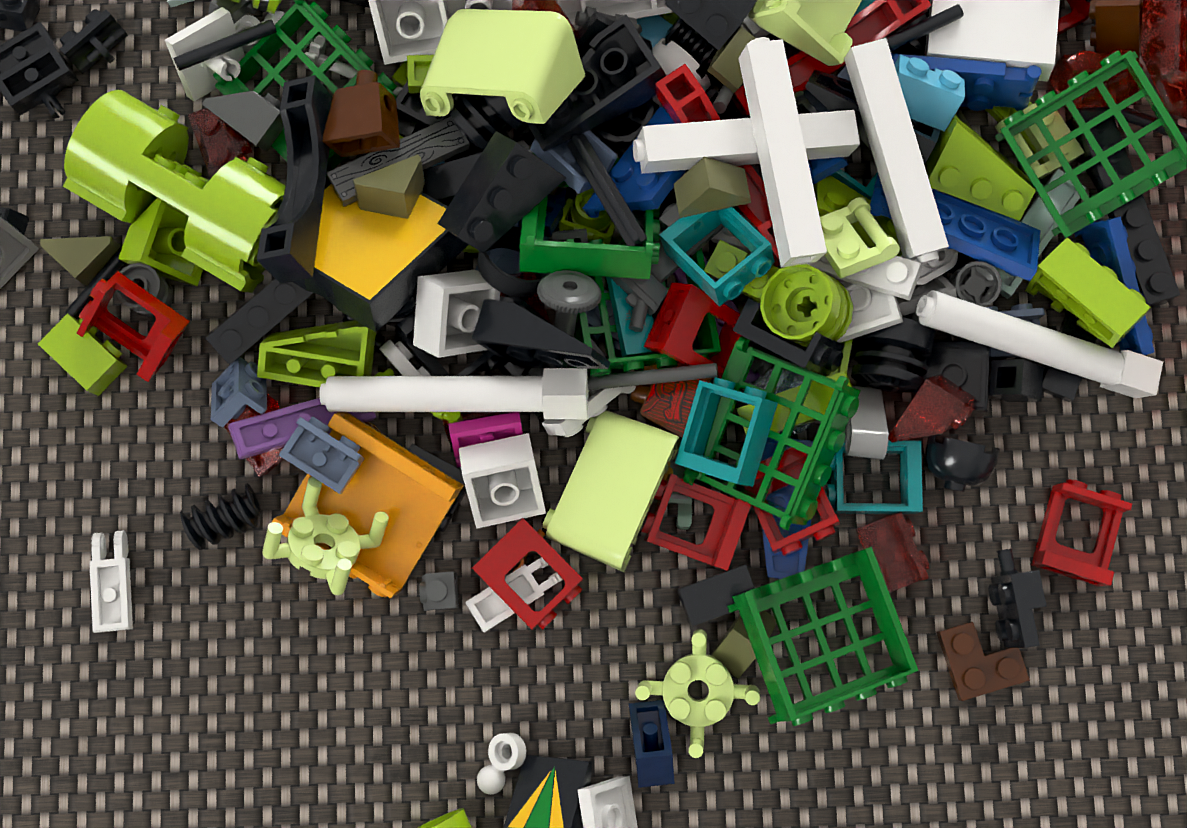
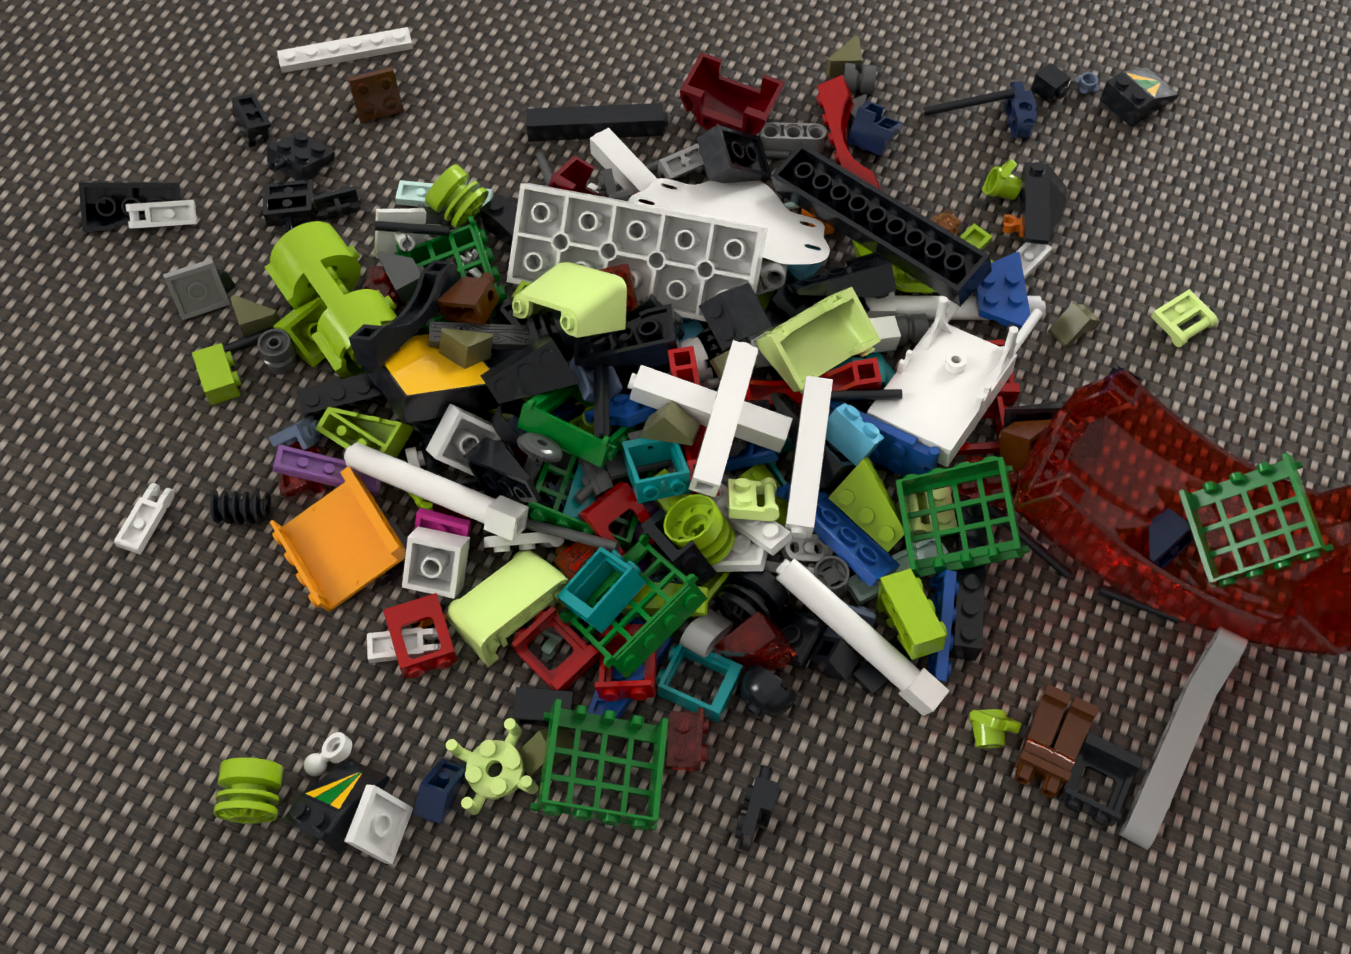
camera: 25 degrees right, 20 degrees down
red window [77,271,190,382] -> none
yellowish green plate [262,477,389,596] -> none
sand blue bracket [279,416,365,494] -> none
dark grey brick [419,571,460,611] -> none
reddish brown plate [936,622,1030,701] -> none
red window [1031,479,1132,587] -> none

